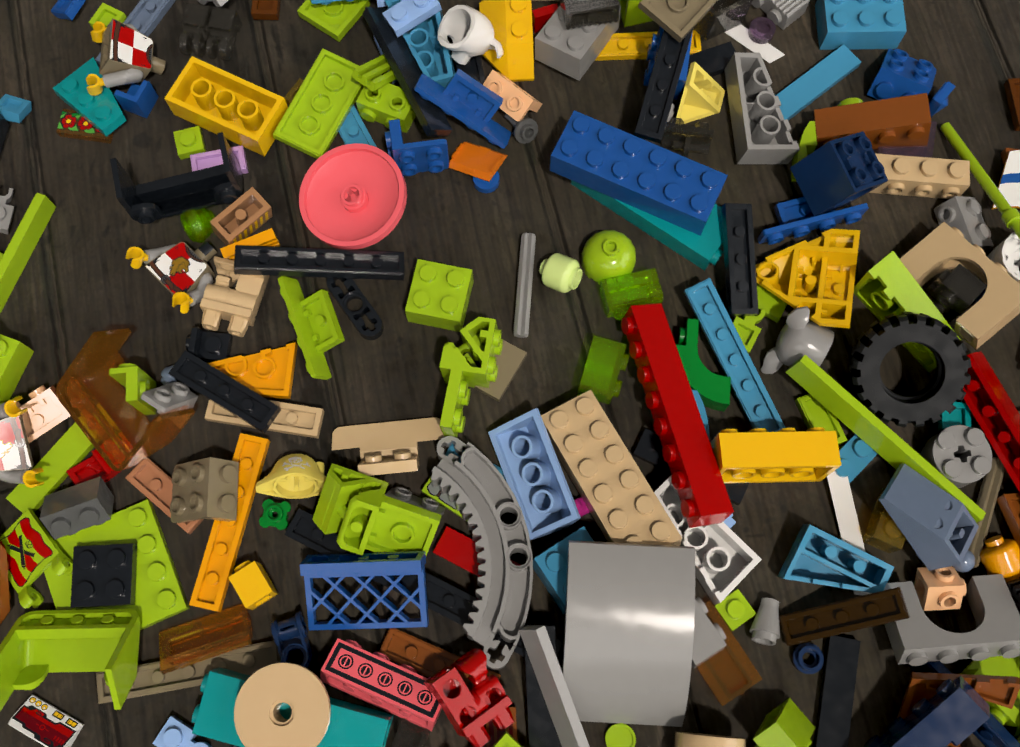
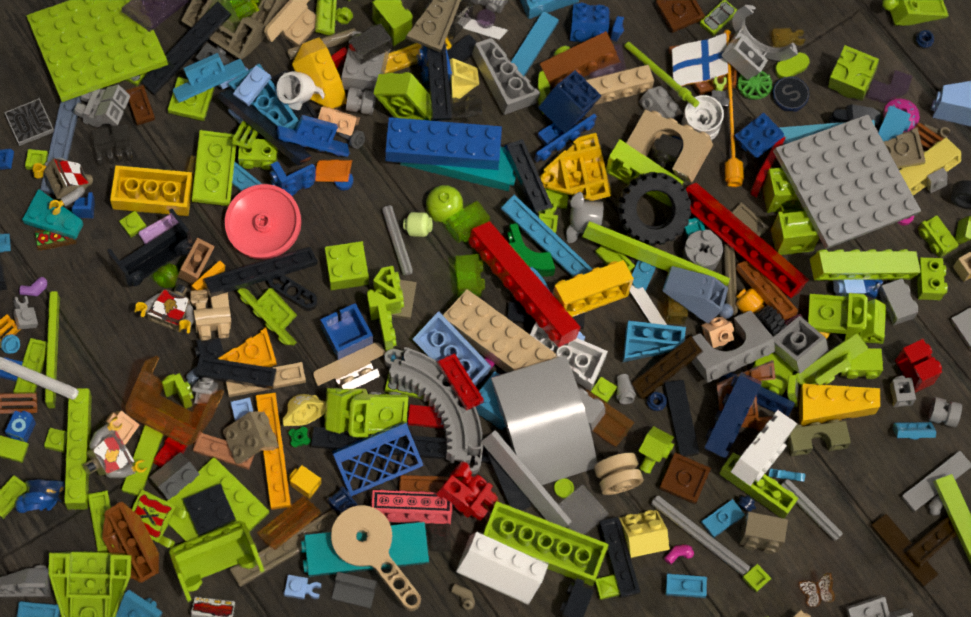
camera: 30 degrees left, 5 degrees down
none -> medium lavender arm [20,277,47,296]
none -> light blue plate [231,398,253,421]
none -> blue piece [321,303,373,360]
none -> light grey wheel [346,87,376,115]
none -> lime brick [373,72,432,121]
none -> red tile [437,353,484,411]

